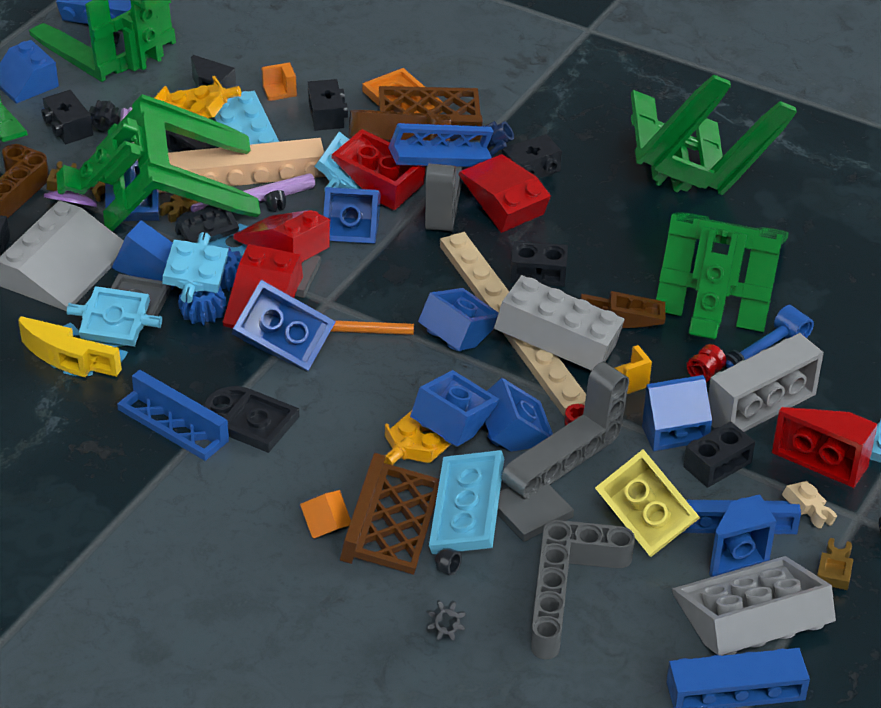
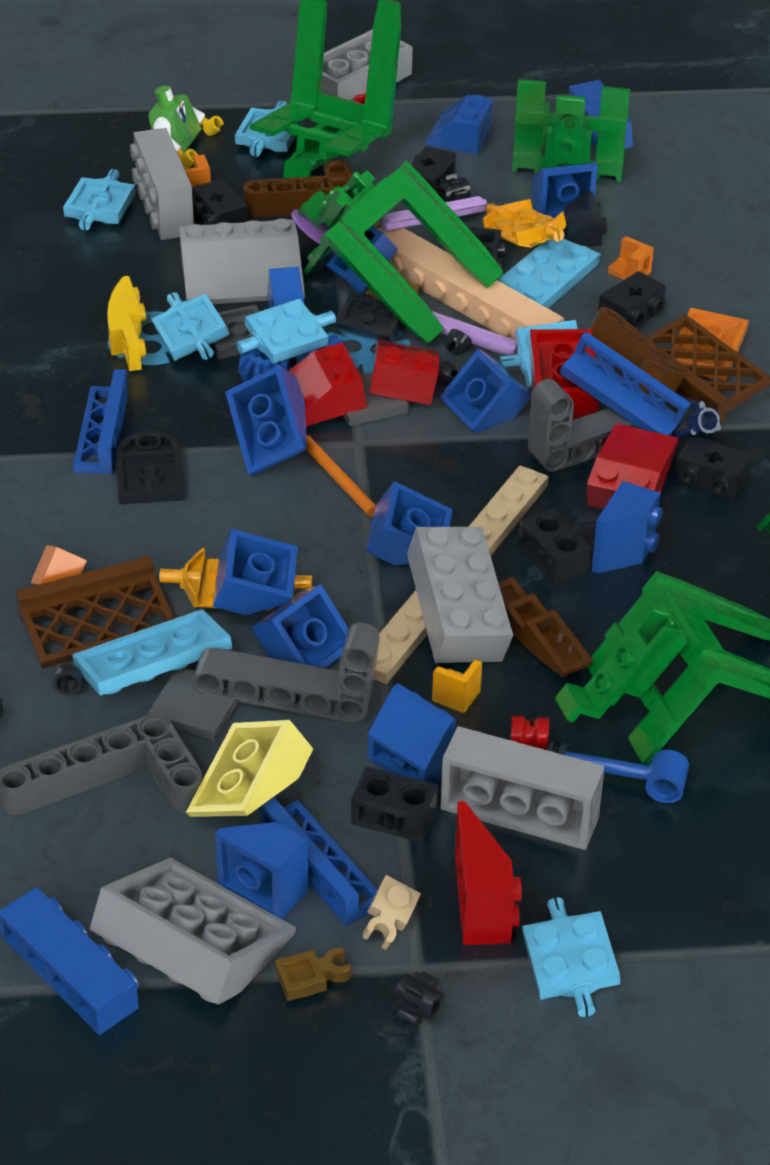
camera: 55 degrees right, 0 degrees up
none -> blue slope [531,163,598,218]
none -> blue slope [591,481,663,573]

